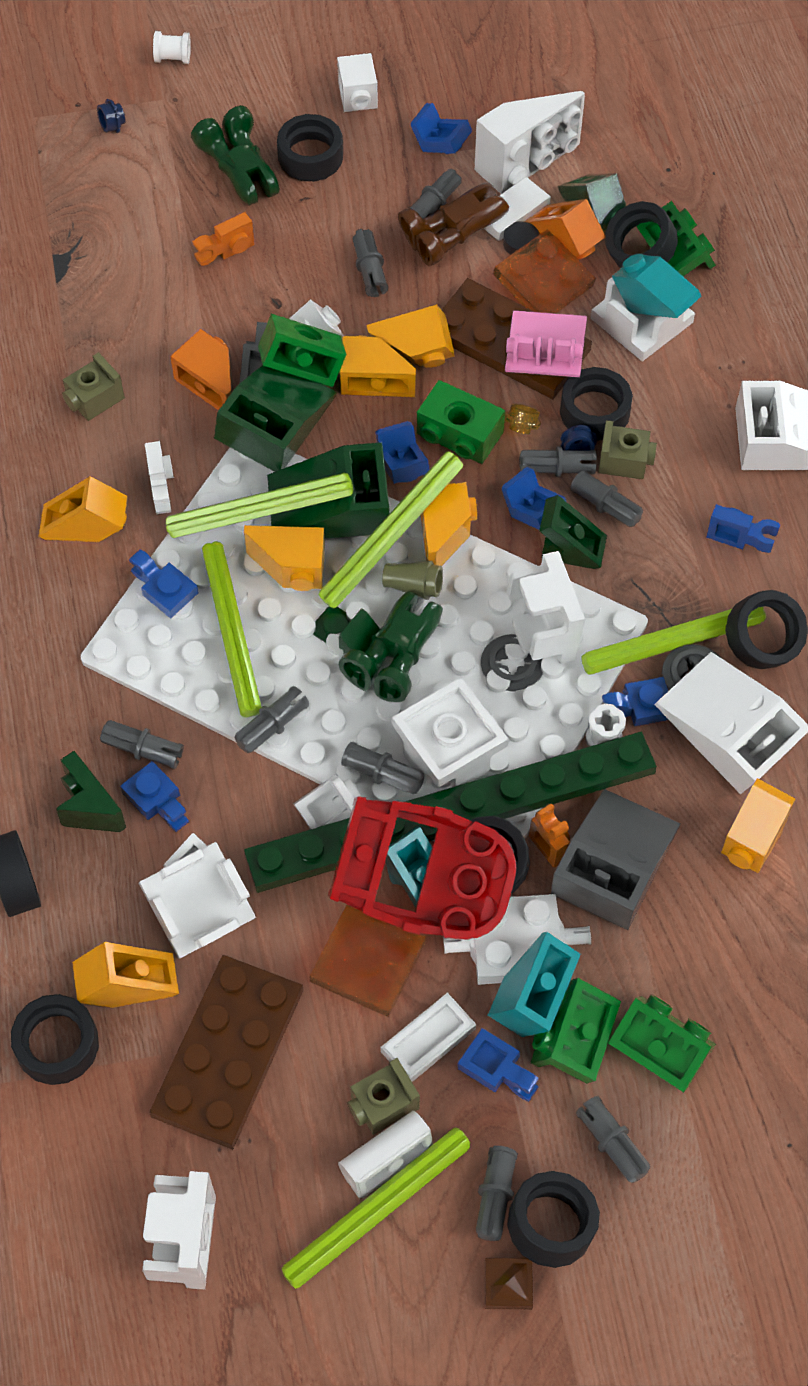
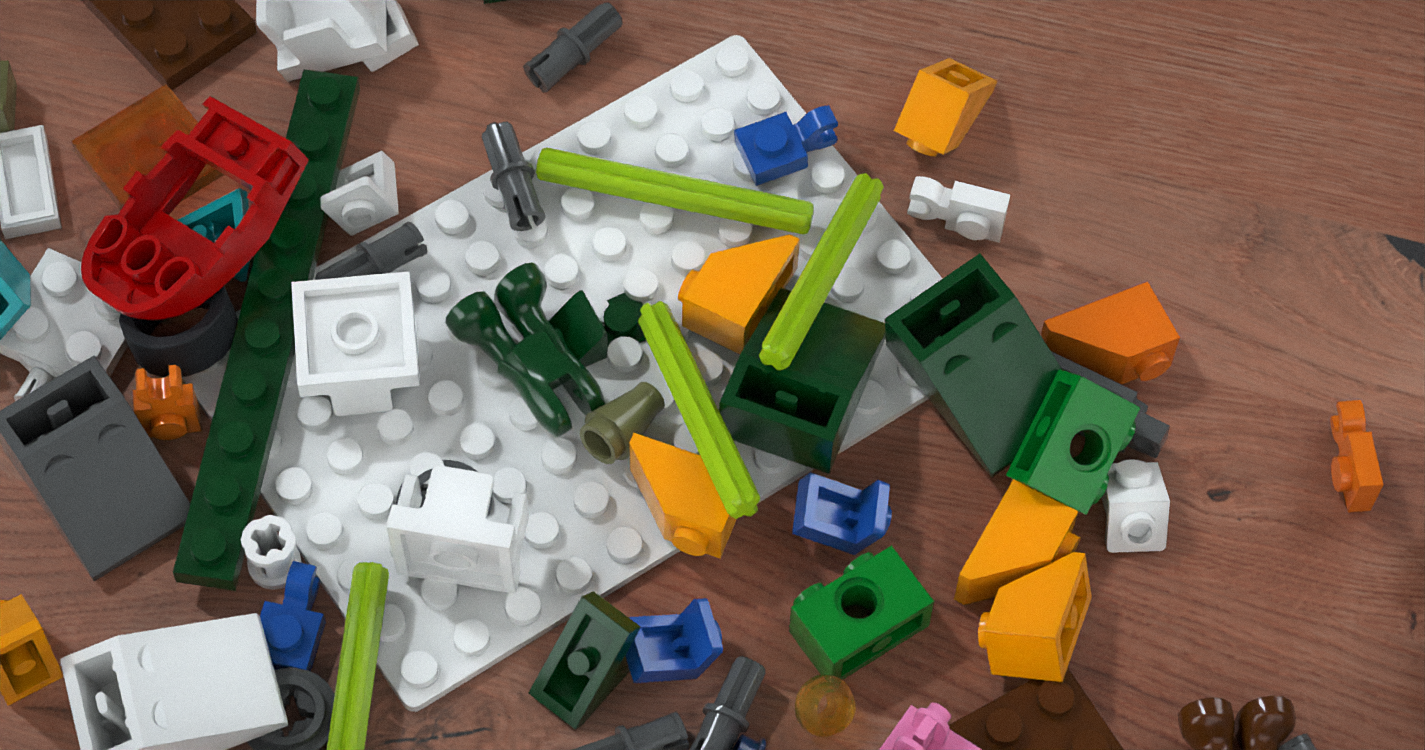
camera: 115 degrees right, 0 degrees up
olive brick [62,352,125,421] -> none
blue plate [120,761,189,832] -> none
dark grey axle [352,229,388,297] -> none

